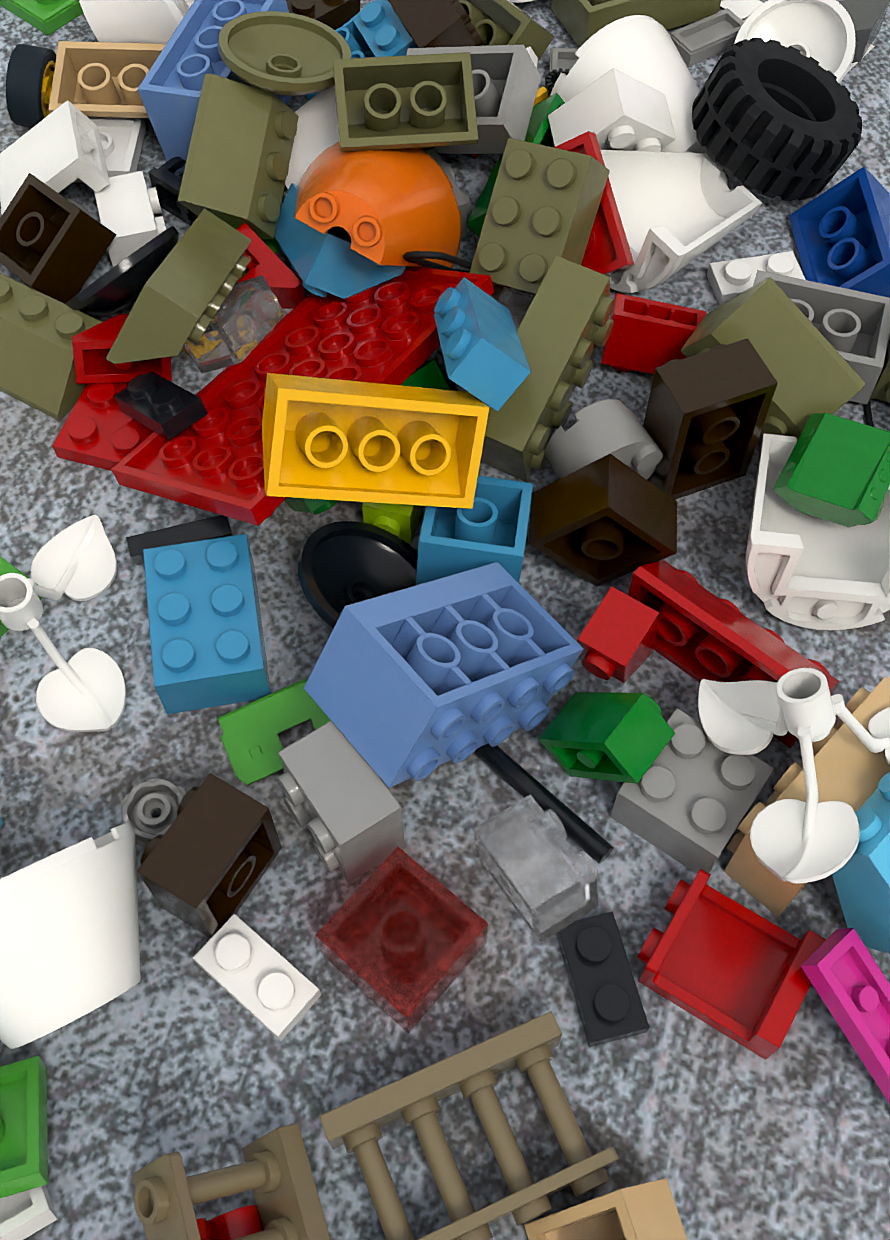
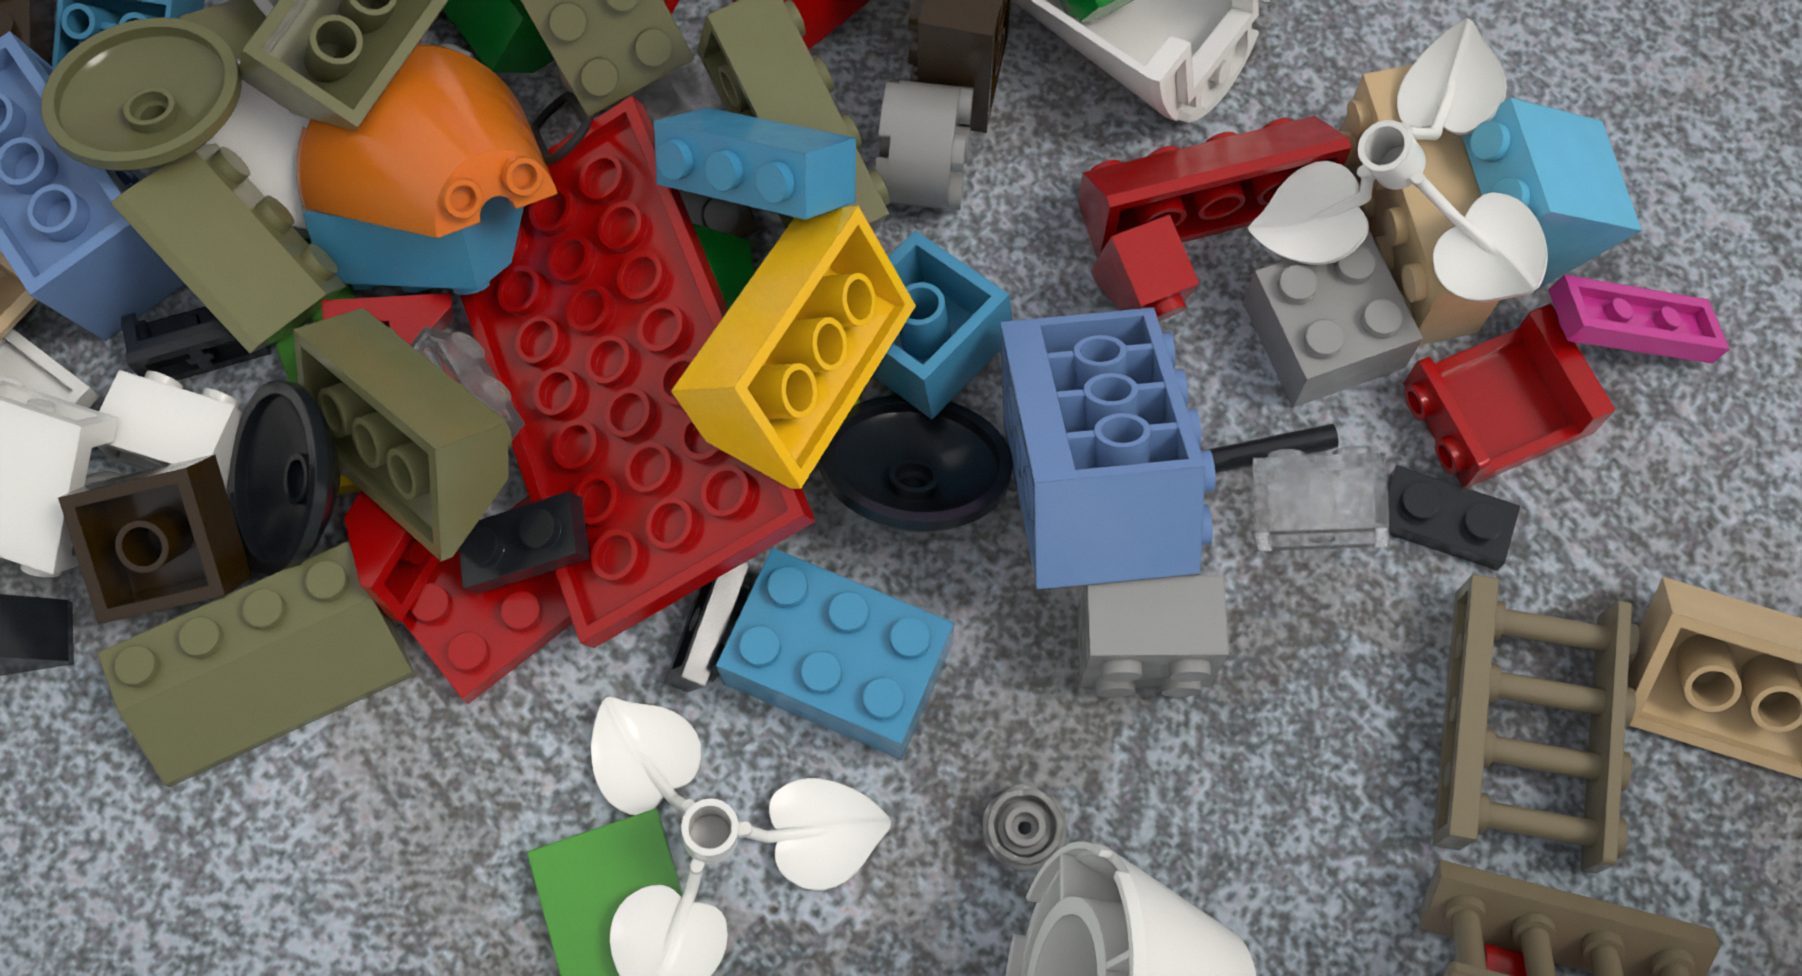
camera: 55 degrees left, 10 degrees up
dark brown brick [137,773,282,939] -> none
white plate [193,914,321,1041] -> none
bright green piece [217,678,331,786] -> none
clear red brick [315,847,488,1034] -> none
dark brown brick [528,454,677,587] -> none
green brick [538,692,675,784] -> none

